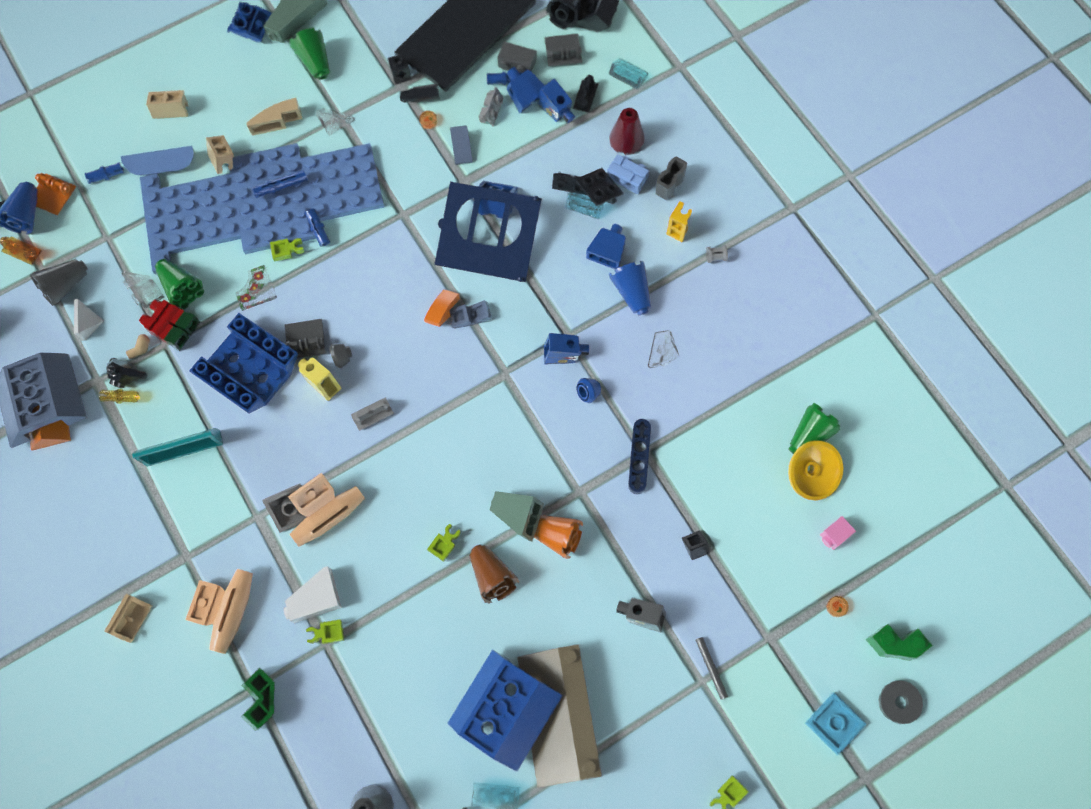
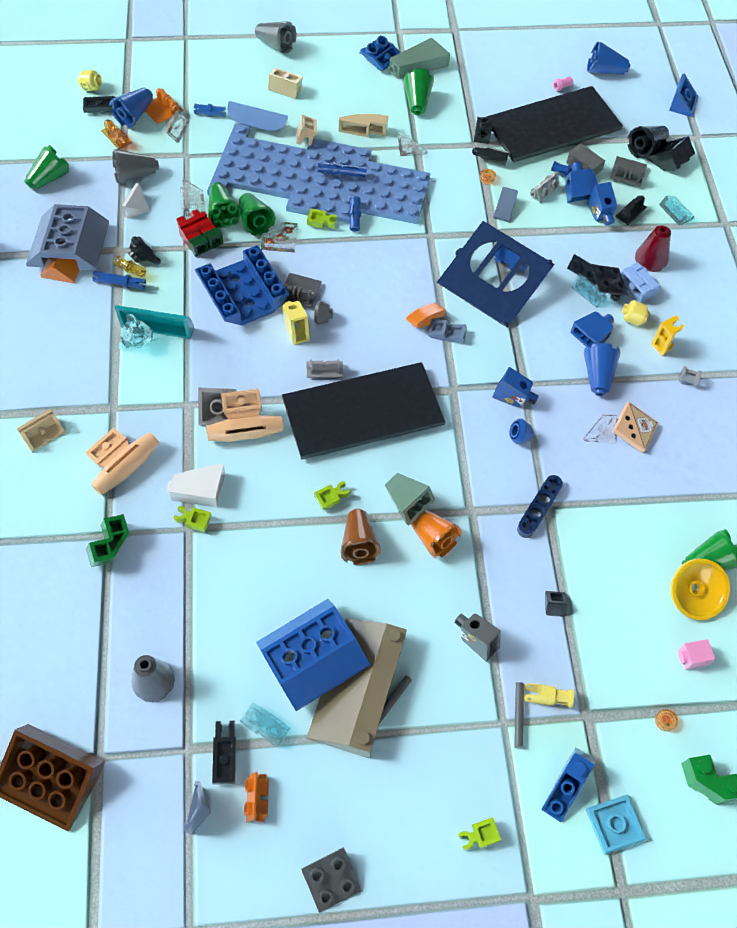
camera: 20 degrees right, 10 degrees down
tan arm [126,334,150,360] -> none
dark grey brick [655,156,687,200] -> none
dark grey tile [878,680,923,724] -> none
none -> blue pin [92,270,146,290]
none -> clear light blue rock [119,314,159,350]
none -> clear slope [162,110,190,143]
none -> green cone [239,193,276,236]
none -> cone [255,21,297,54]
none -> black tile [282,362,446,460]
none -> dark grey bar [378,675,412,726]
none -> light yellow piece [524,683,574,708]
none -> blue slope [541,747,595,822]
none -> tile [612,402,658,452]
none -> light yellow head [622,300,650,326]

